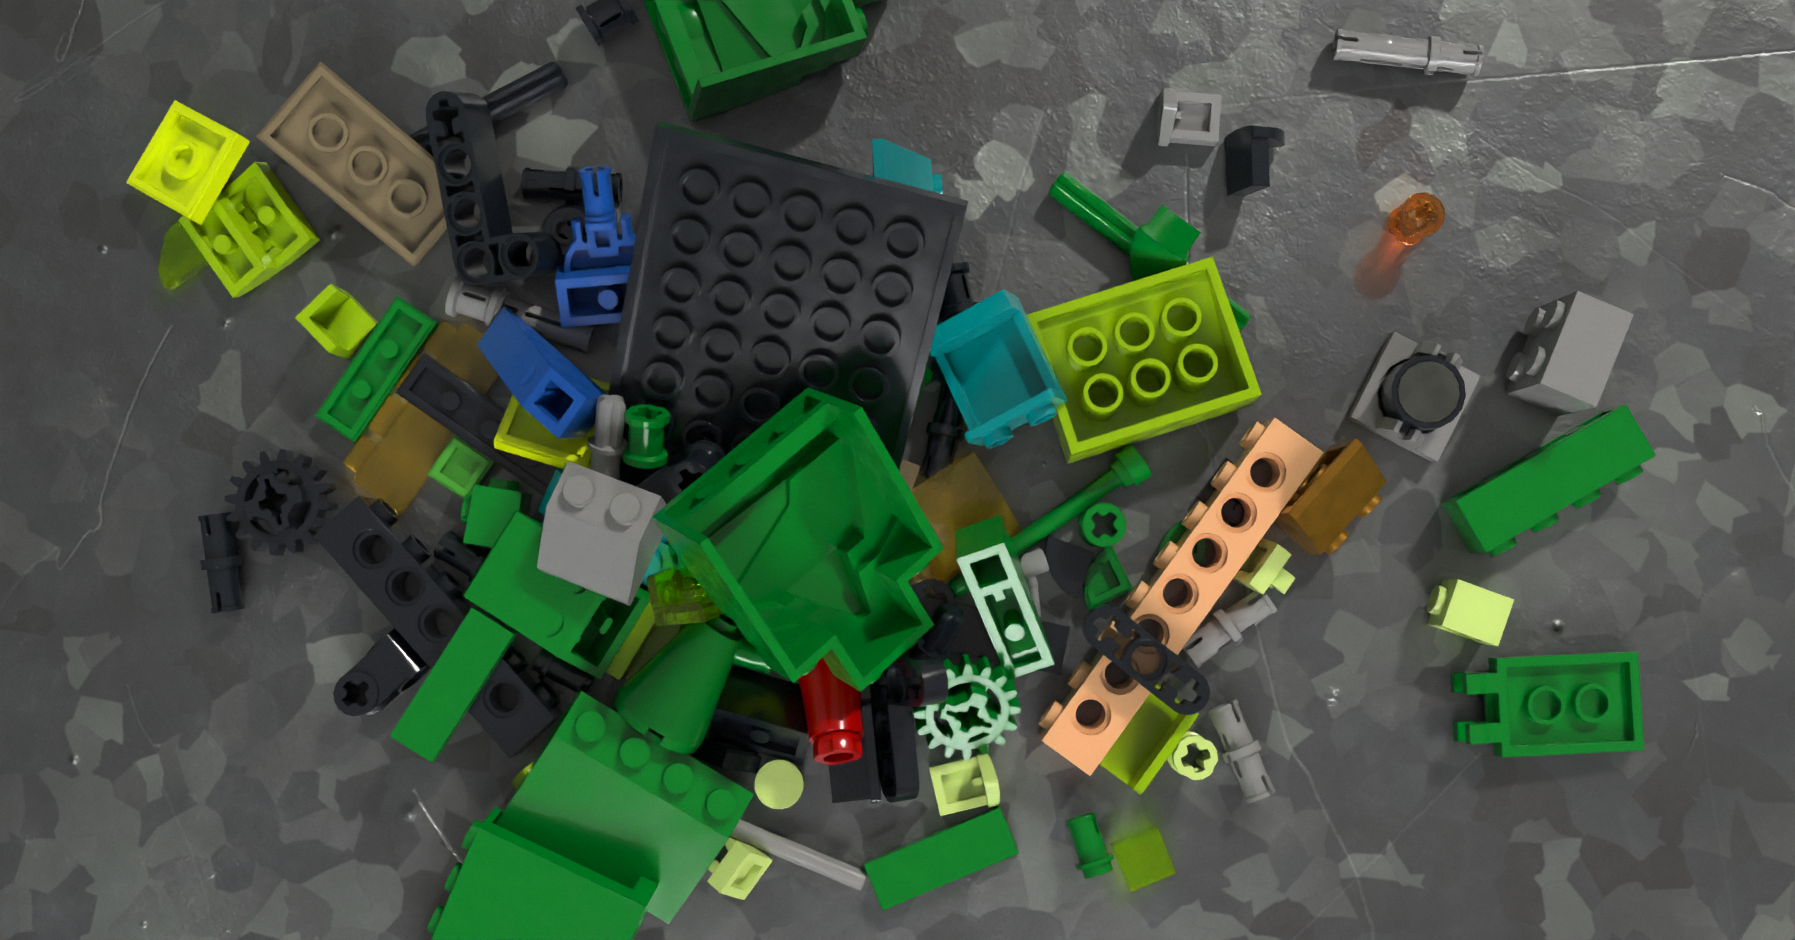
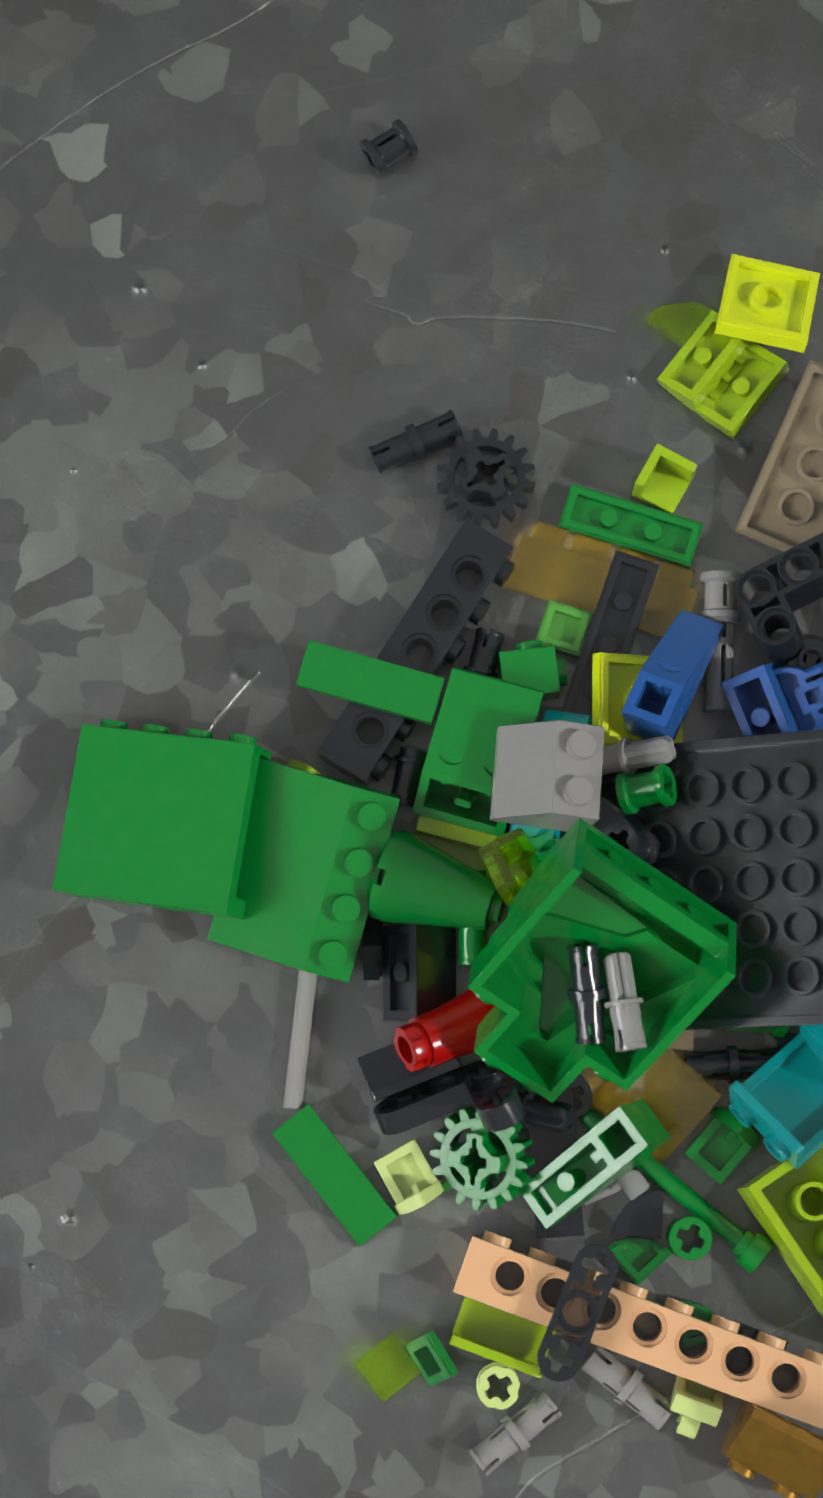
camera: 80 degrees right, 5 degrees down
black piece [333,629,431,716] -> none
yellowish green tile [707,838,773,900] -> none
yellowish green tile [755,758,804,809] -> none
green pin [1065,812,1114,879] -> none
none -> green slope [406,1328,459,1387]
none -> black pin [567,942,607,1045]
none -> light grey axle [603,952,647,1052]
none -> green tile [683,1106,760,1185]

